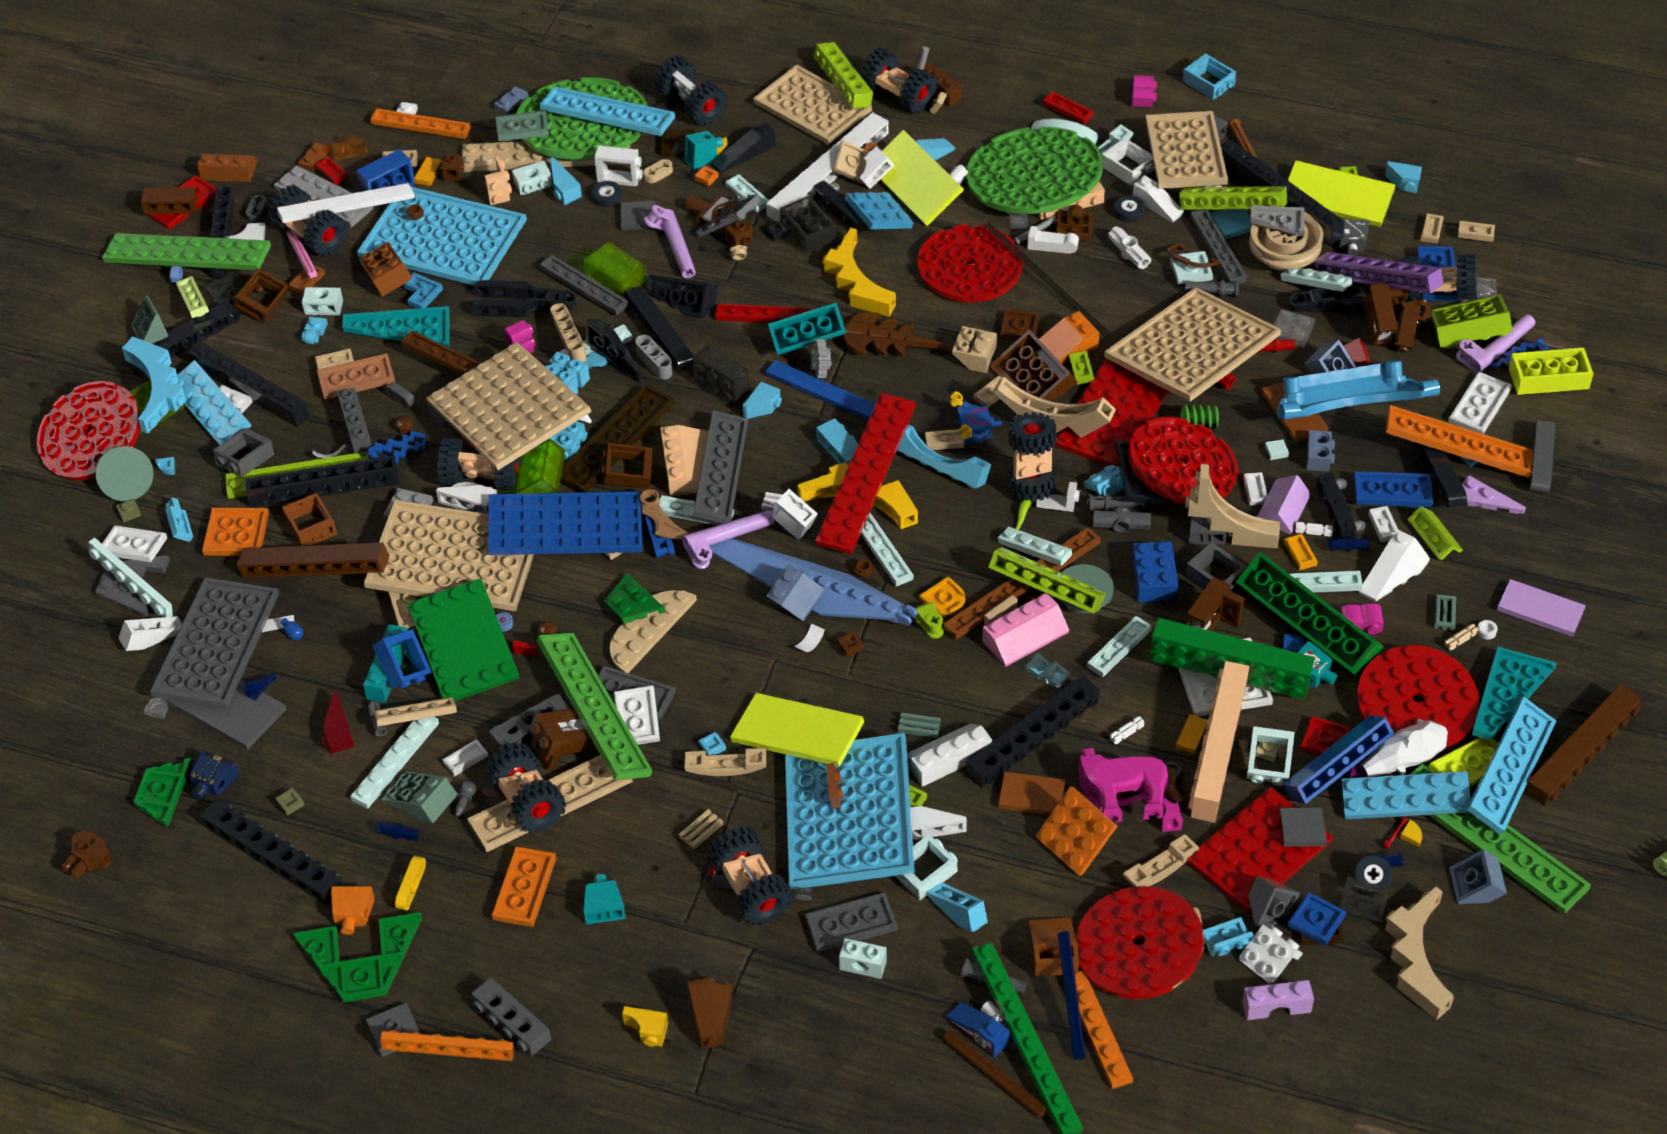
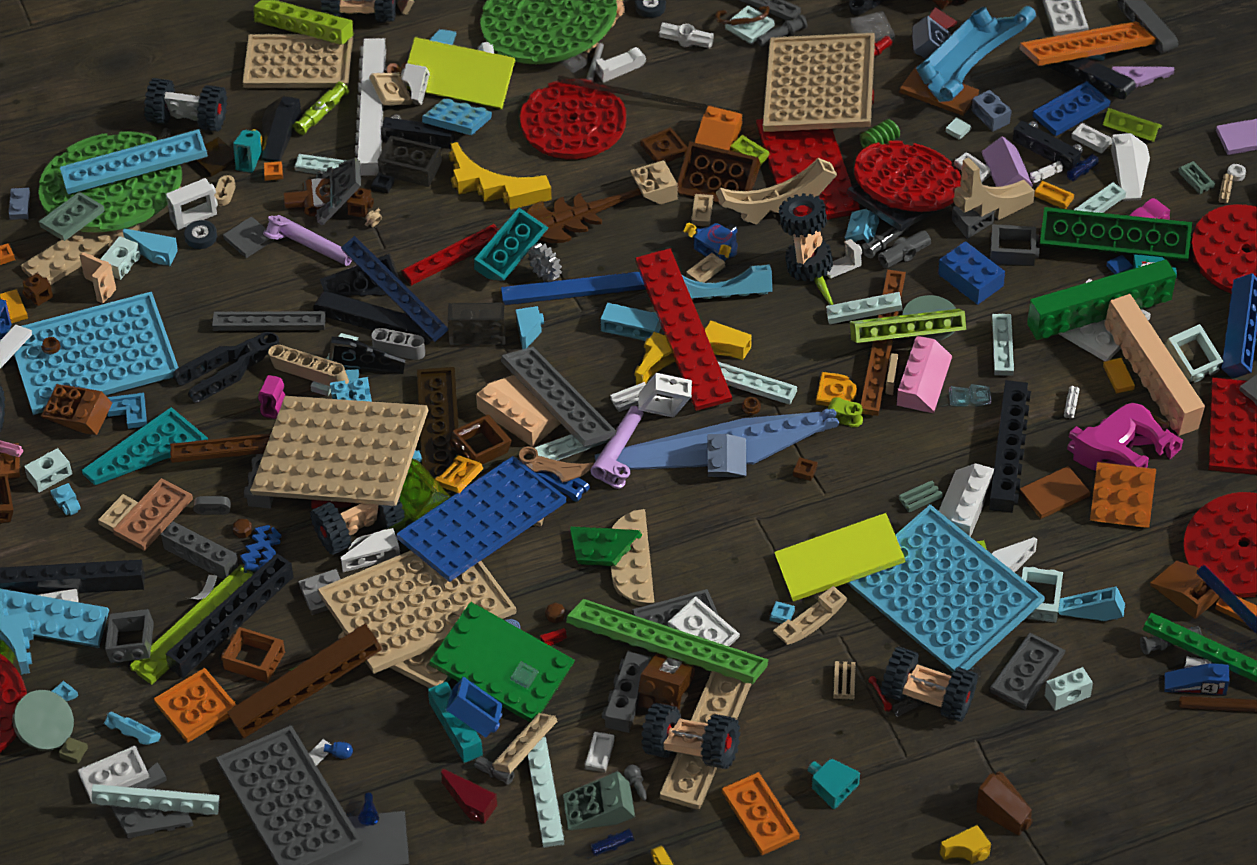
camera: 40 degrees left, 0 degrees up
white slope [119,616,182,651] -> none
clear neon green brick [584,241,647,298] -> none
white sticker [794,624,825,652] -> none
dark orange plate [826,762,844,809] -> none
reddish brown plate [1057,204,1092,241] -> none
tan slope [1123,834,1199,888] -> none
reddish brown brick [1186,577,1245,631] -> none
red tile [1300,716,1351,756] -> none
none -> lime piece [293,81,349,135]
none -> dark blue plate [341,236,448,342]
none -> light orange plate [433,455,483,493]
none -> clear light blue tile [510,662,538,689]

